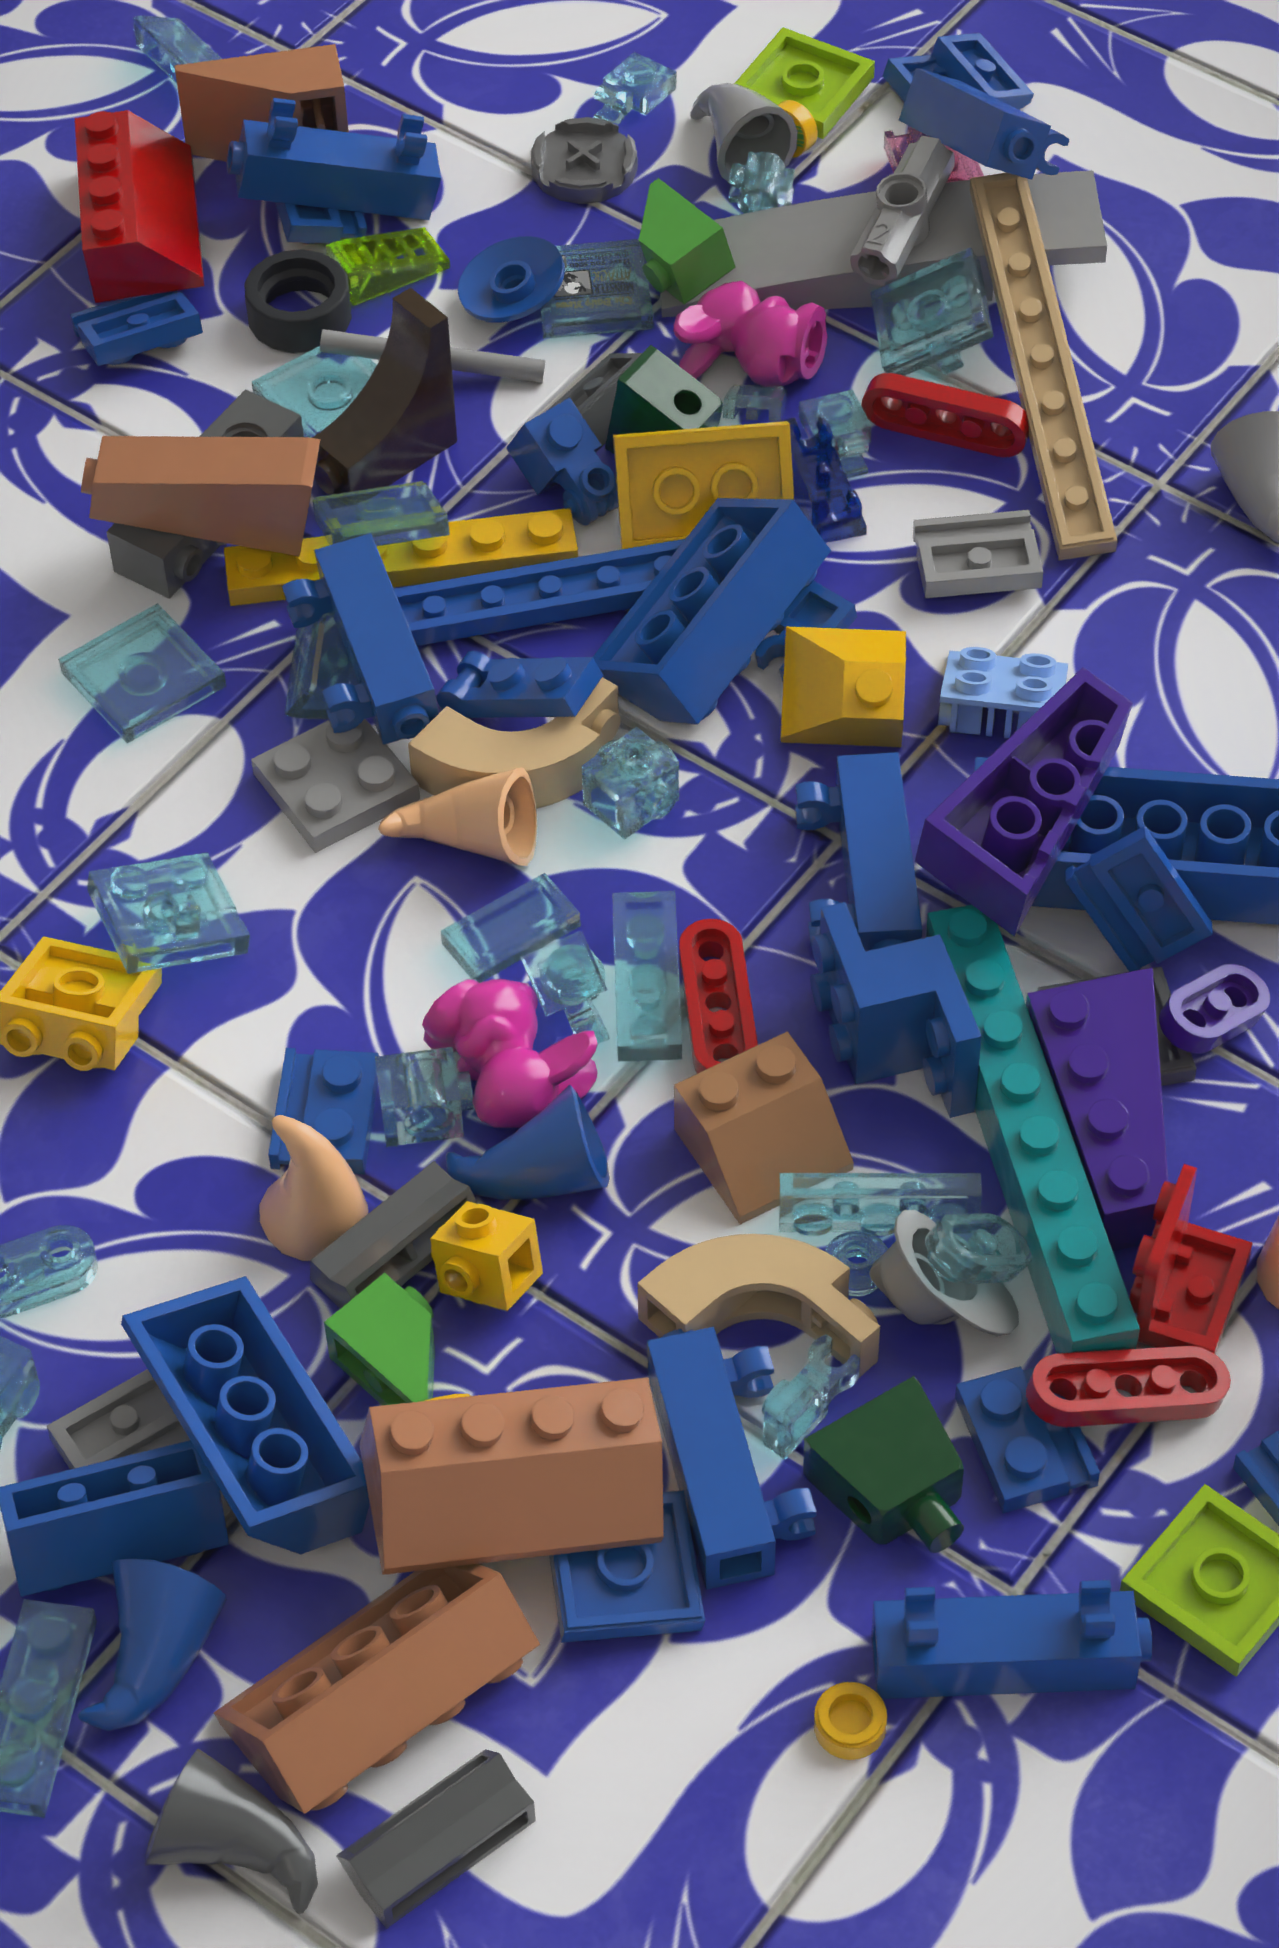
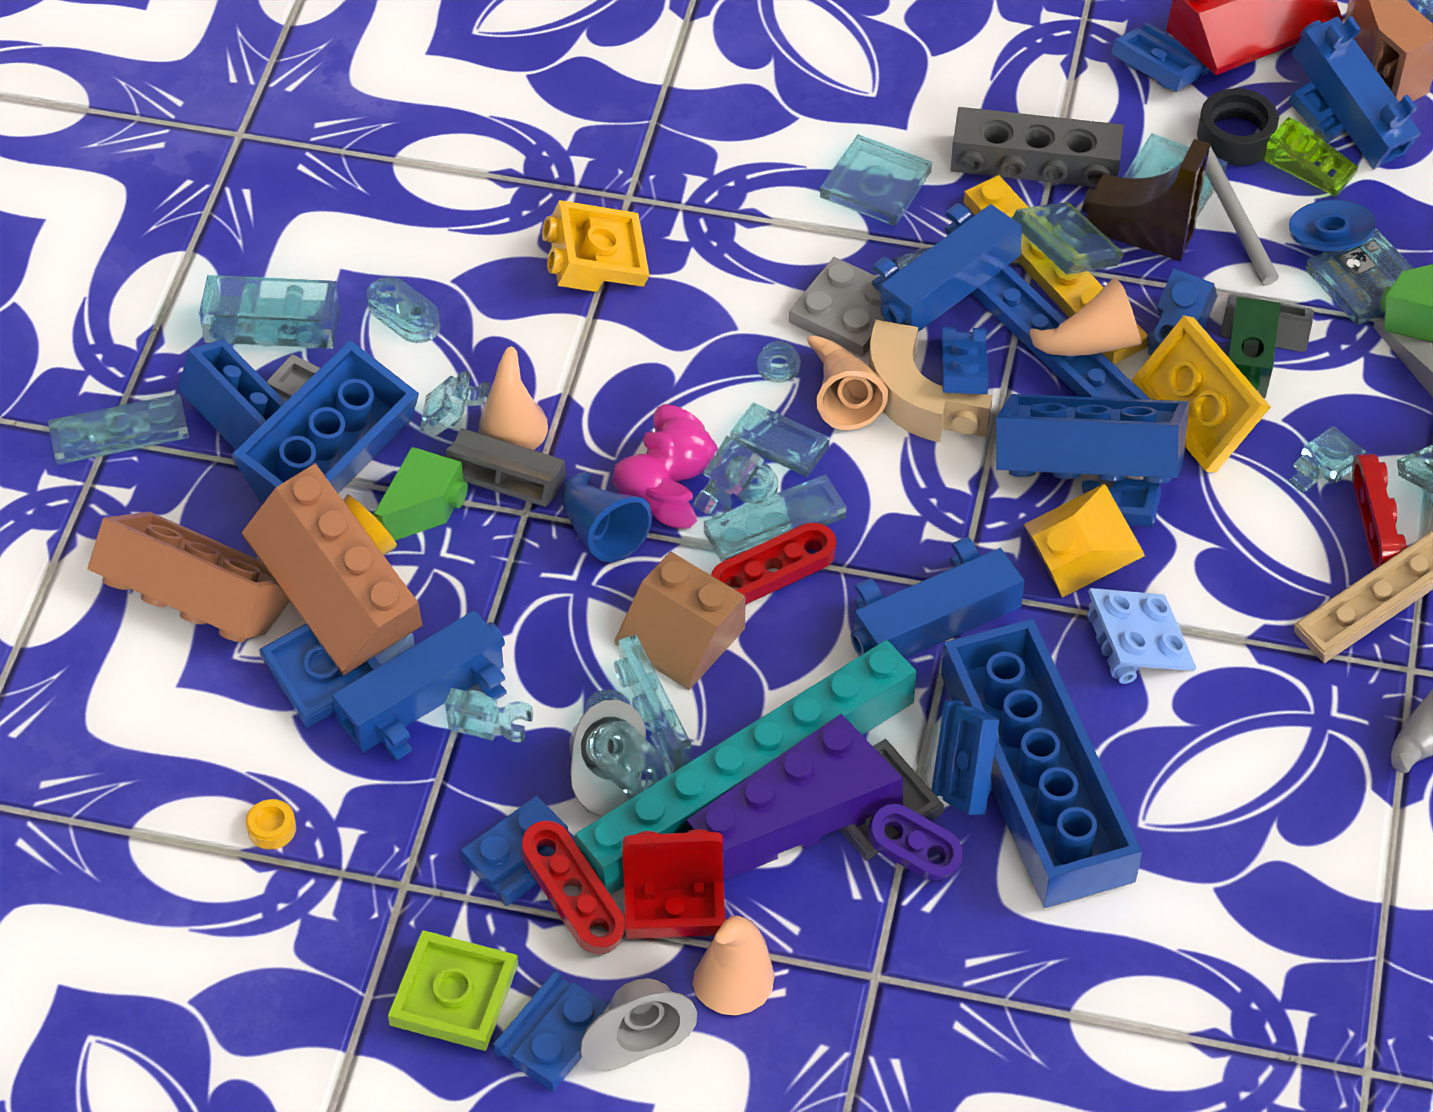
camera: 65 degrees right, 0 degrees up
blue hat [78,1559,227,1731] -> none
nougat slope [81,436,320,557] -> none
clear light blue hinge [87,853,250,974] -> none
dark grey hat [145,1748,318,1914] -> none
blue plate [268,1048,380,1175] -> none
dark grey piece [336,1749,536,1929] -> none
clear light blue brick [375,1047,474,1147] -> none
yellow brick [430,1201,543,1311] -> none
clear light blue brick [582,727,679,840] -> none
tan arch [637,1234,880,1378] -> none
dark pink animal [673,281,827,388] -> none
clear light blue tile [723,384,787,422] -> none
clear blue hinge [780,416,867,543] -> none
dark green torso [803,1376,964,1553] -> none
blue bracket [810,902,982,1118] -> none
blue brick [871,1580,1152,1699] -> none
light grey plate [913,510,1043,598] -> none
dark purple wedge [914,667,1133,937] -> none
none -> clear light blue plate [420,371,490,438]
none -> clear light blue plate [757,341,801,382]
none -> light nougat hat [1029,277,1142,356]

